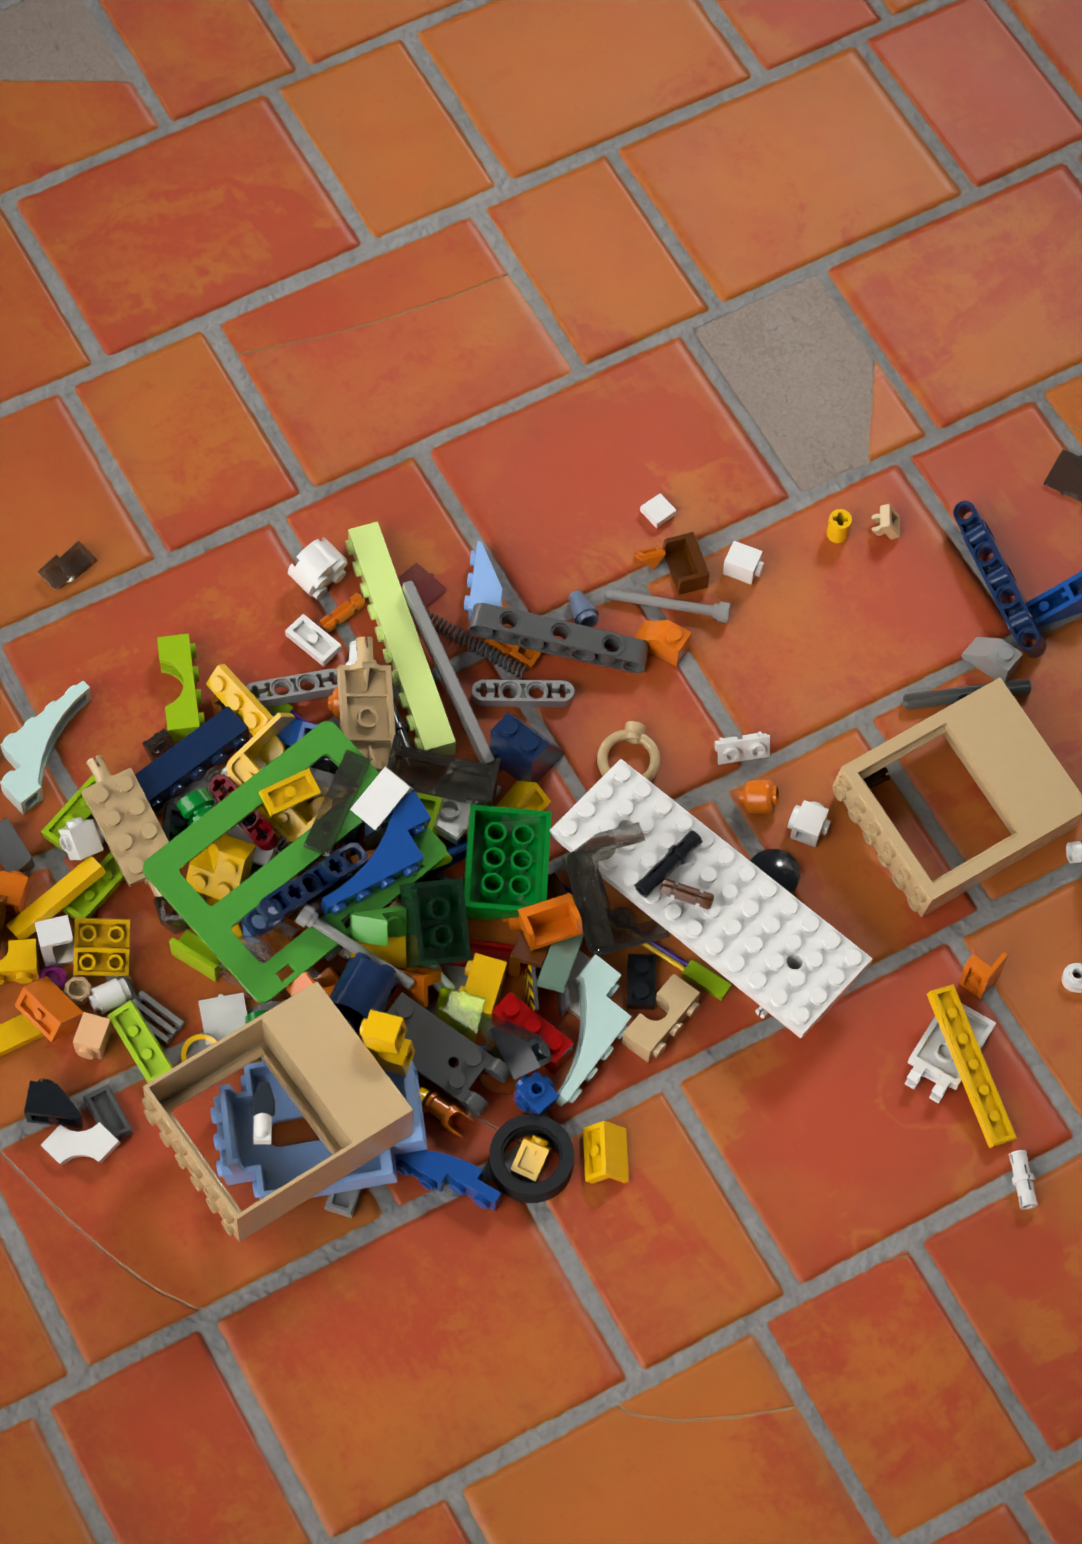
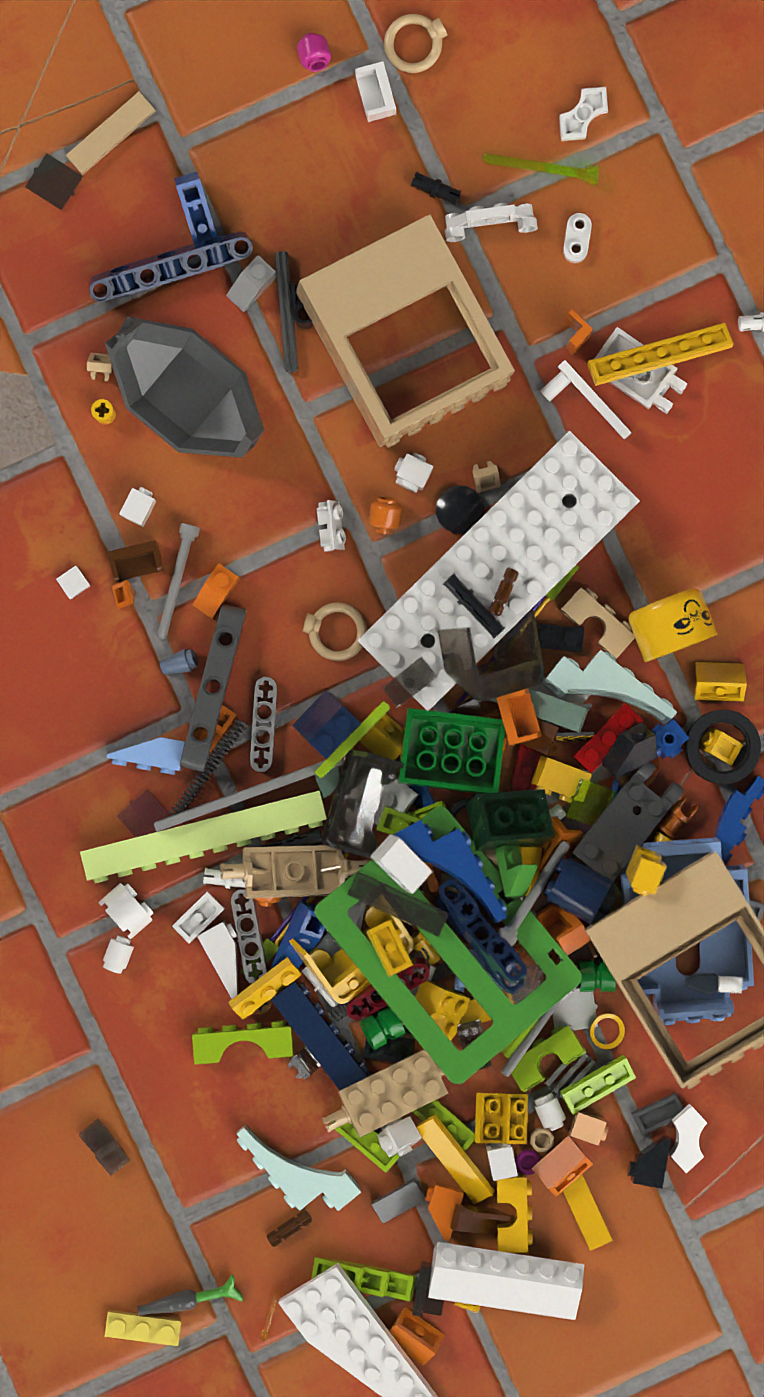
camera: 80 degrees left, 25 degrees up
orange axle [320,593,365,632] -> none
none -> white brick [103,935,134,974]
none -> dark grey panel [105,316,265,458]
none -> white slope [197,920,239,999]
none -> lime tile [314,701,390,779]
none -> sand green tile [314,767,340,798]
none -> clear smoke panel [382,657,437,708]
none -> tan tile [473,461,501,493]
none -> light grey piece [501,986,577,1077]
none -> lime arch [511,1025,587,1092]
none -> white piece [540,360,631,440]
none -> yellow piece [628,588,718,662]

